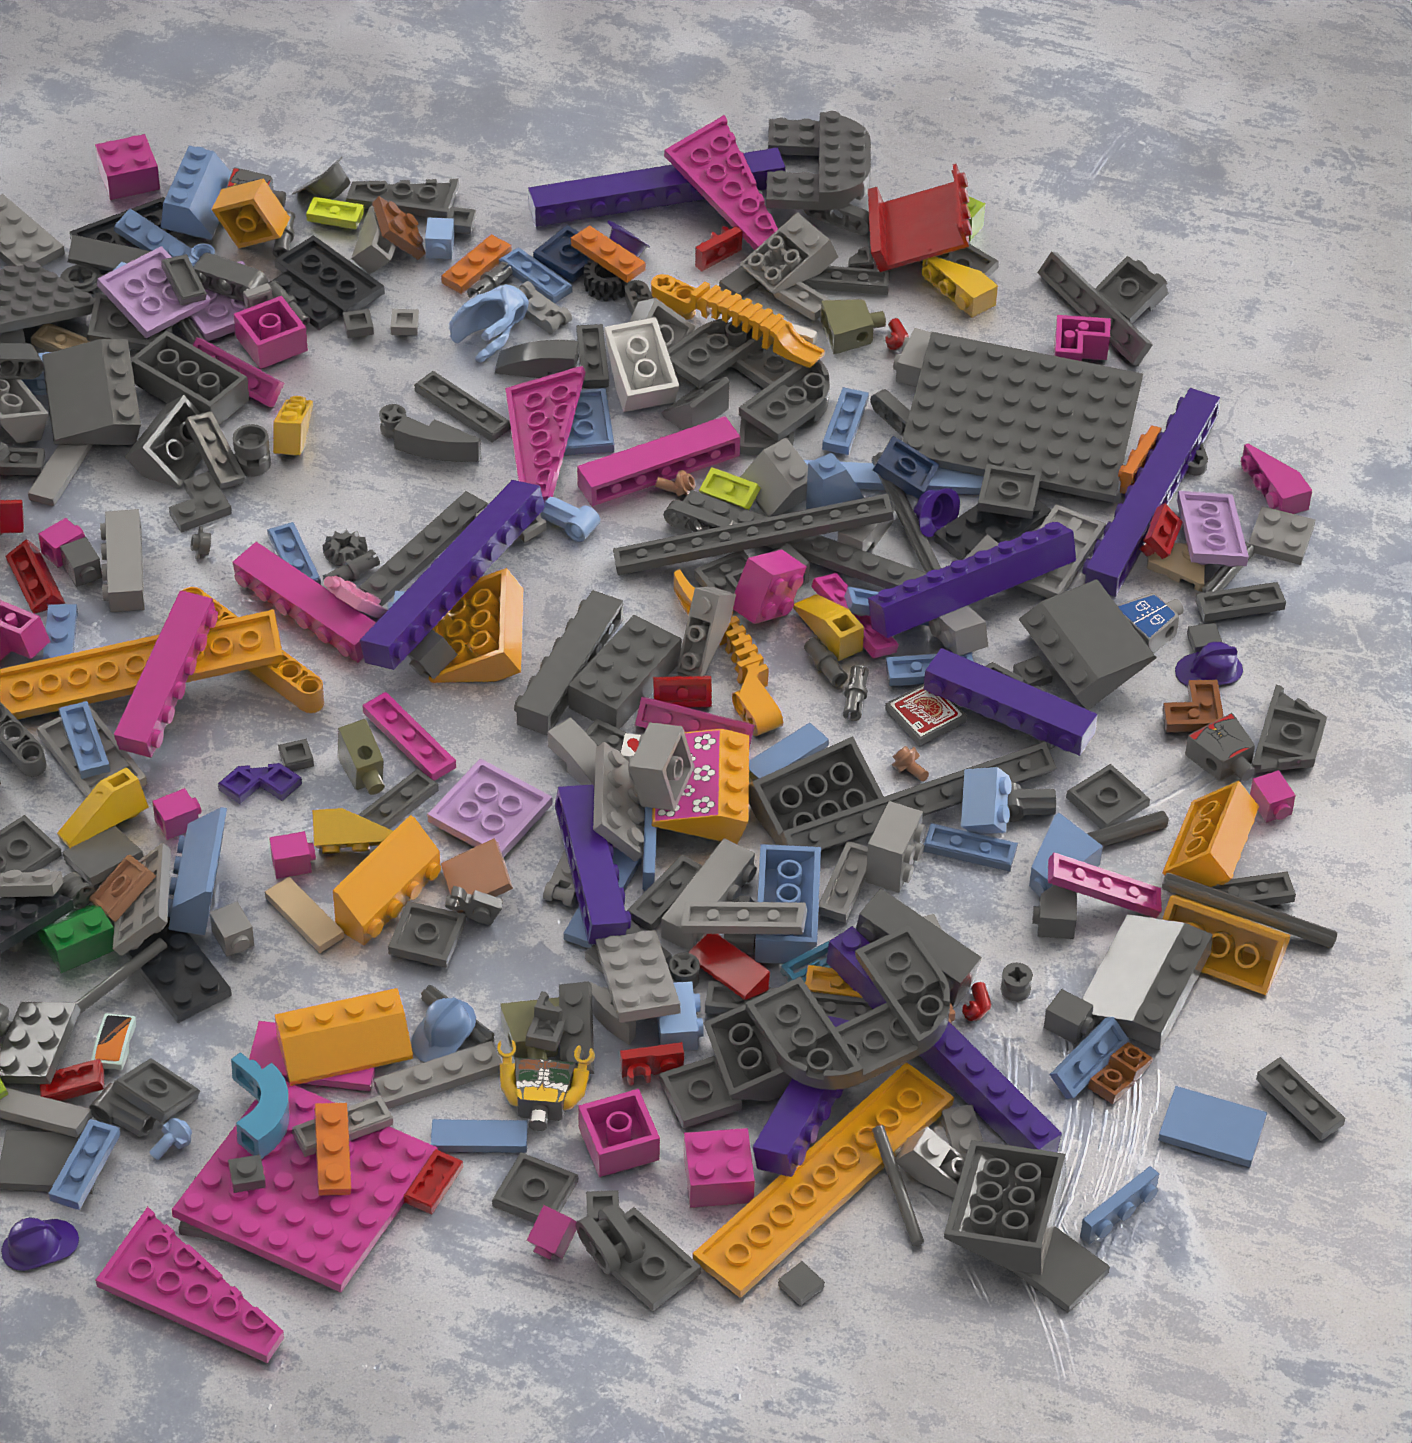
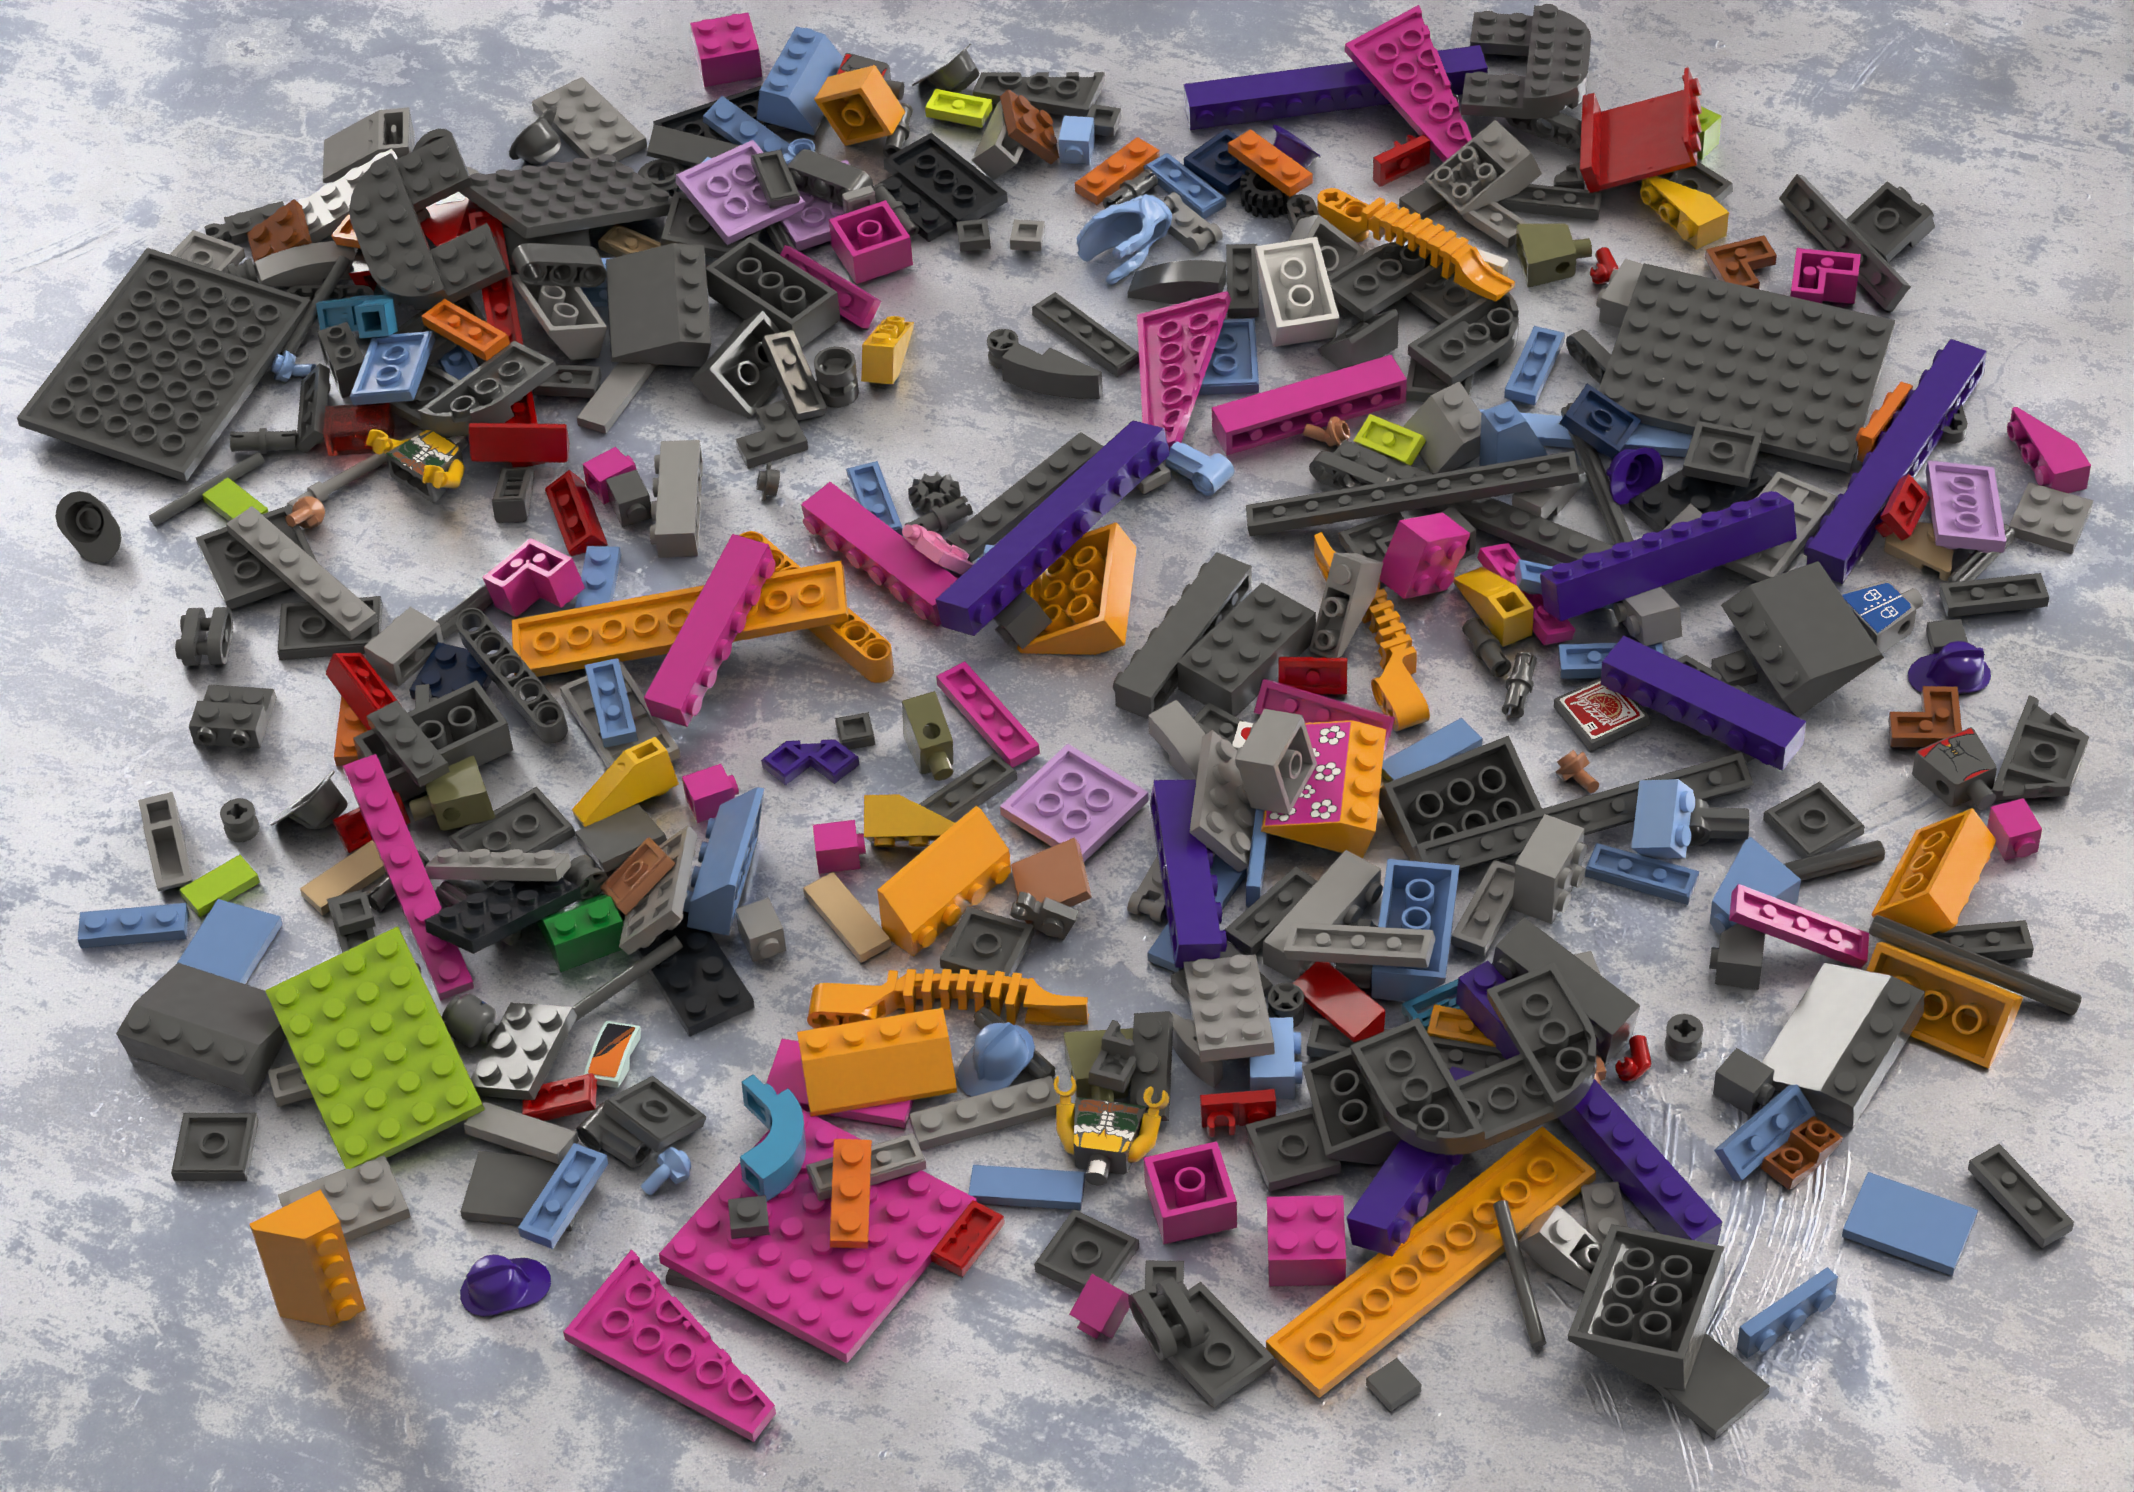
camera: 10 degrees right, 0 degrees up
none -> light orange piece [807,969,1089,1029]
none -> dark orange plate [1705,235,1777,289]

